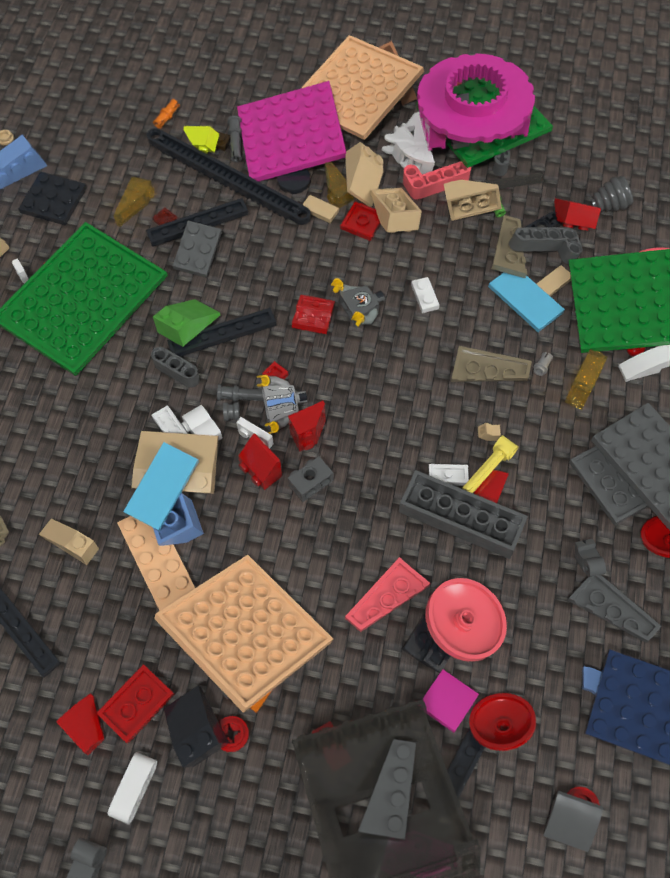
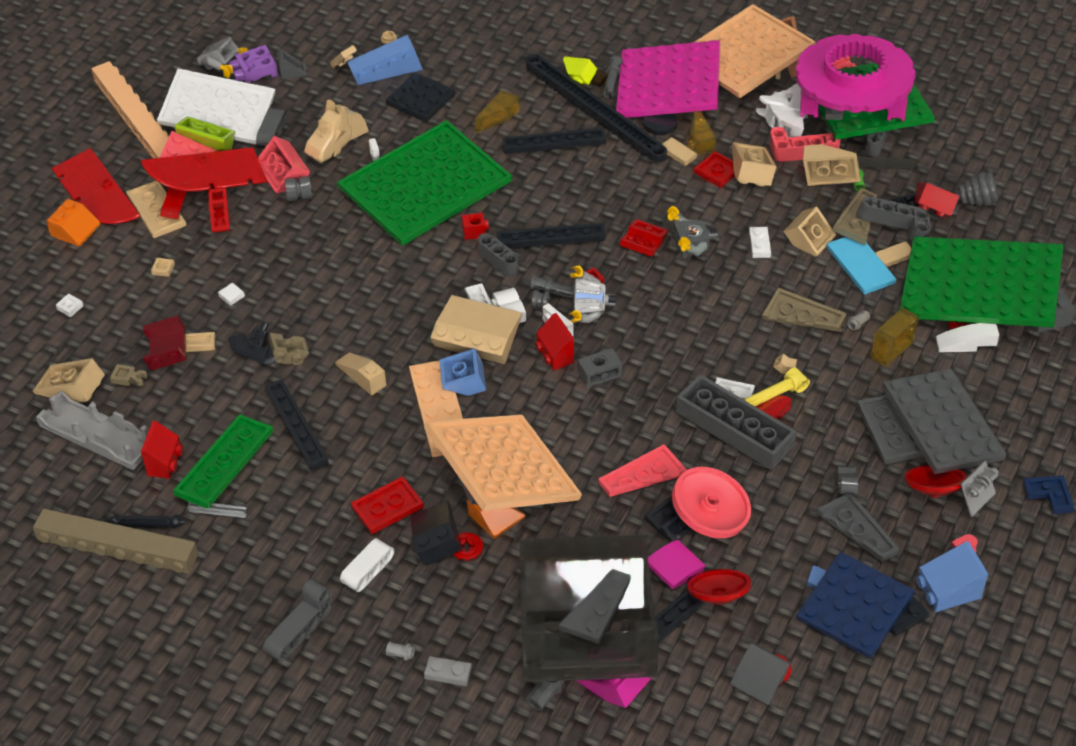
camera: 15 degrees right, 15 degrees down
red slope [56,693,105,755] -> none
medium azure tile [123,442,199,531] -> none
orange pin [153,99,180,129] -> none
clear red tile [153,207,177,225] -> none
bright green slope [153,299,220,347] -> none
dark grey plate [173,221,221,278] -> none
red slope [288,401,326,451] -> none
tan slope [345,142,383,207] -> none
none -> red brick [461,212,489,240]
none -> tan slope [783,206,836,256]

